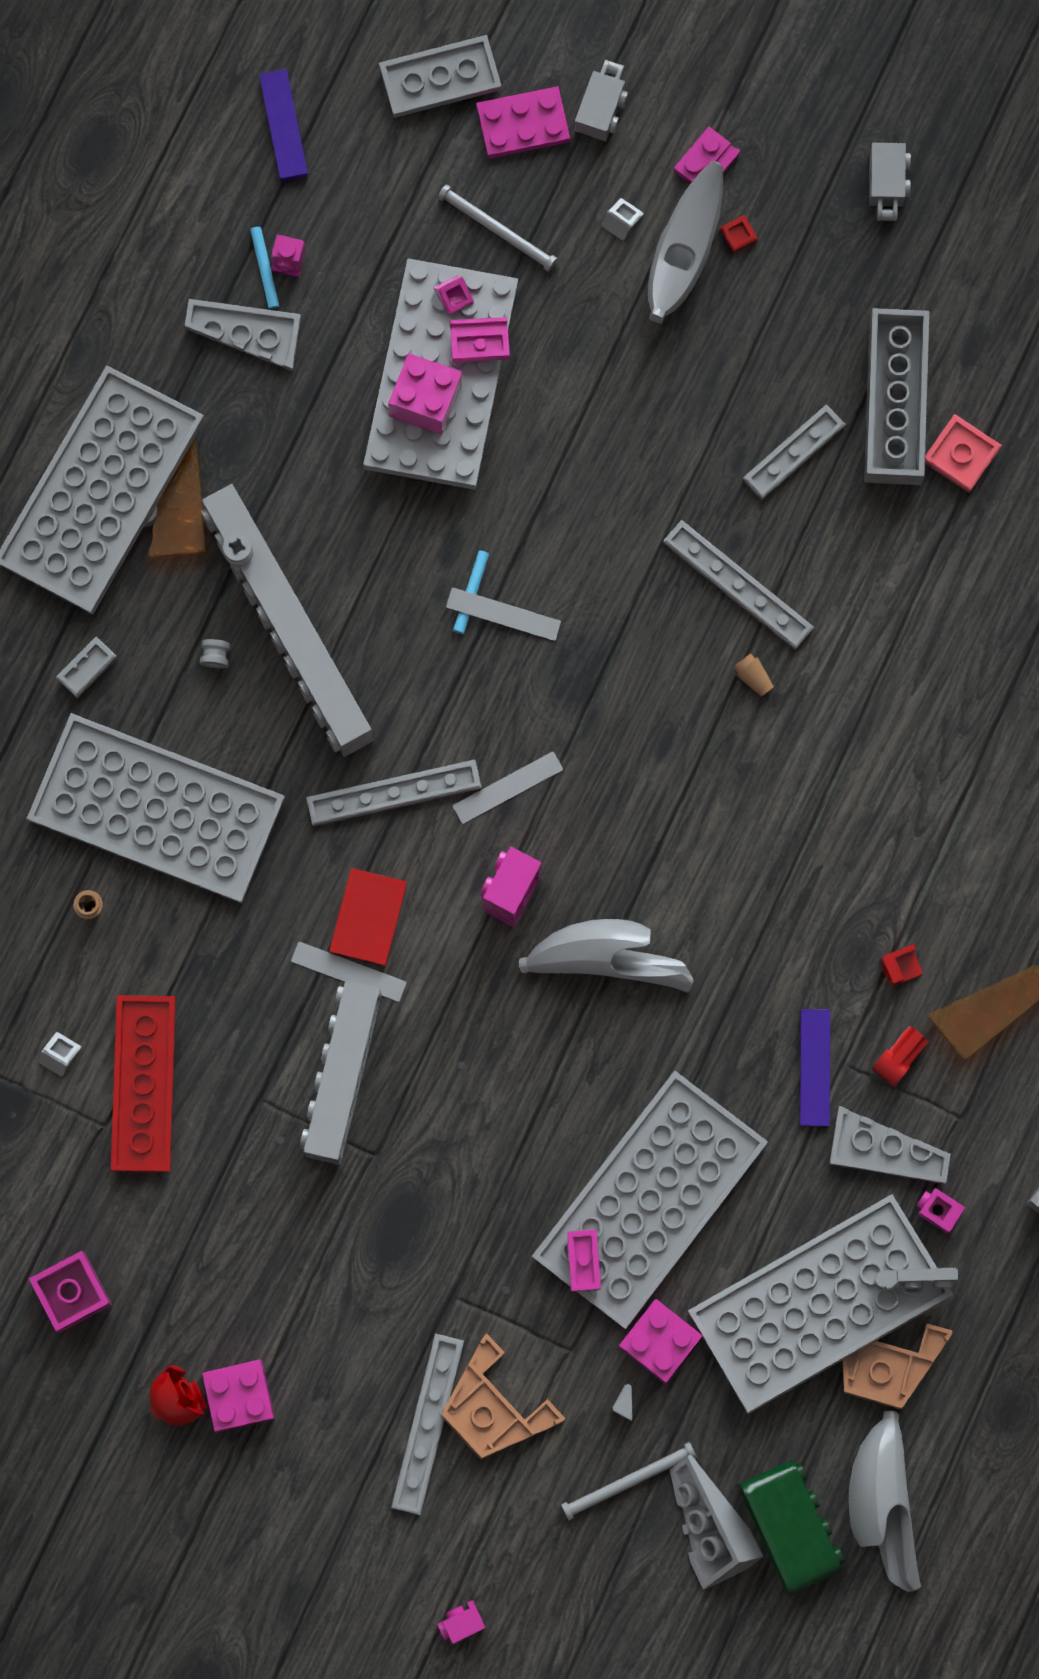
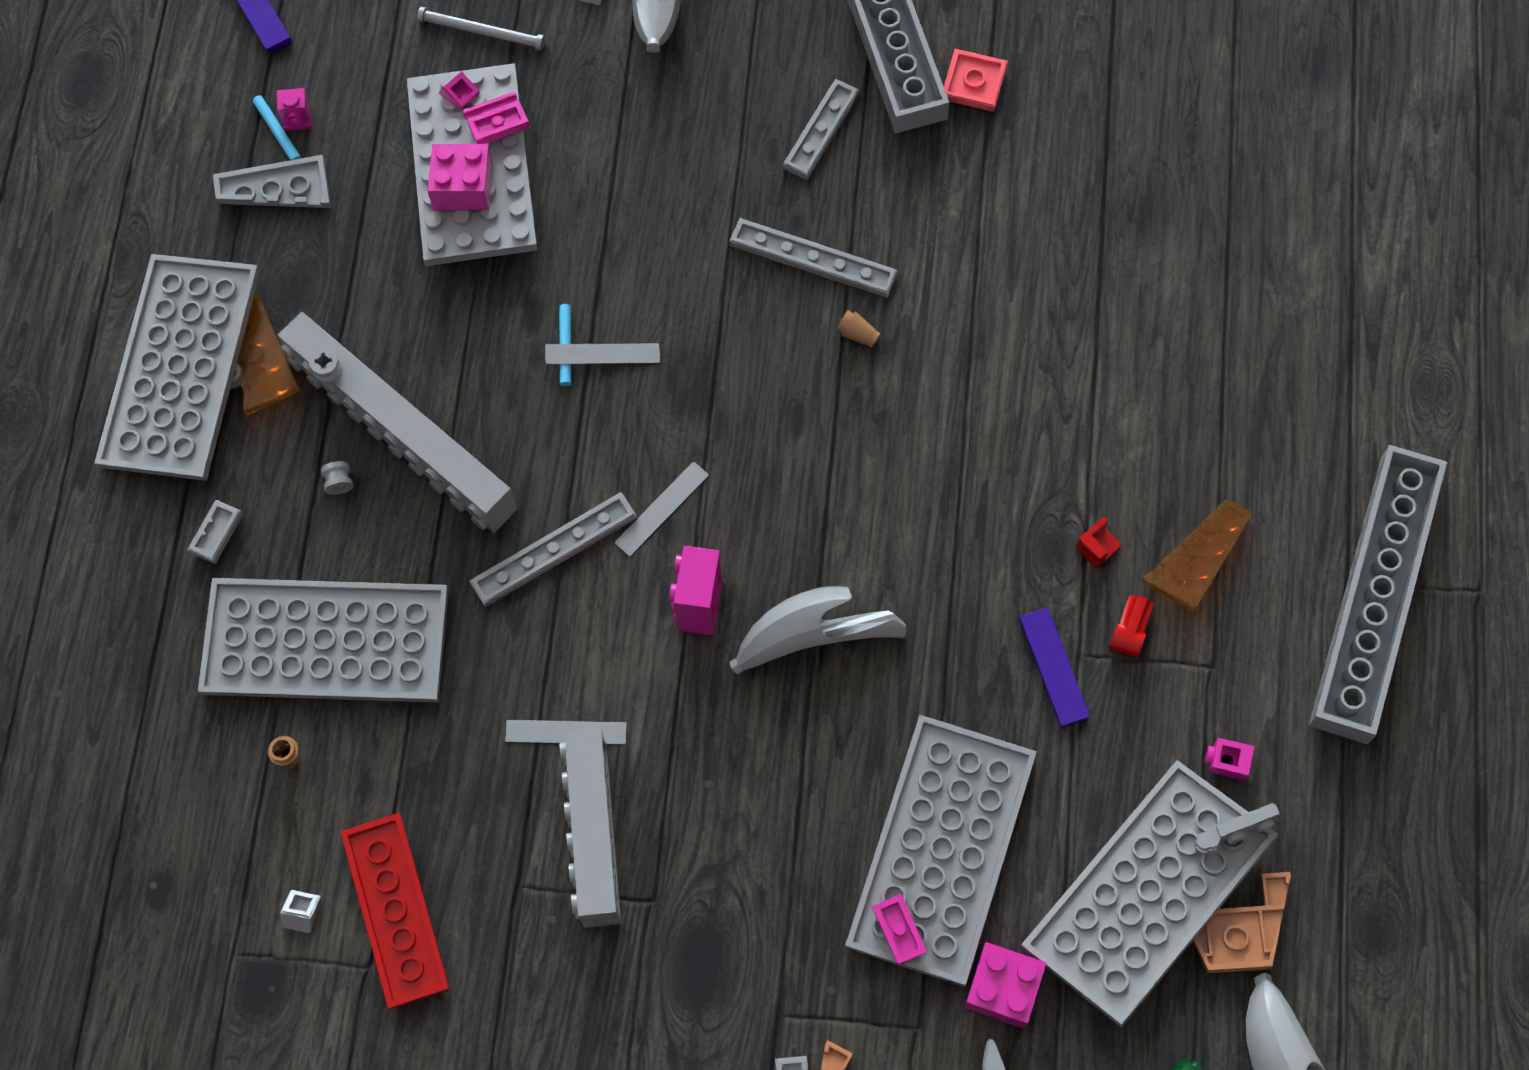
camera: 15 degrees left, 10 degrees down
red tile [329,868,407,967] -> none
light grey wing [829,1106,951,1184] -> none

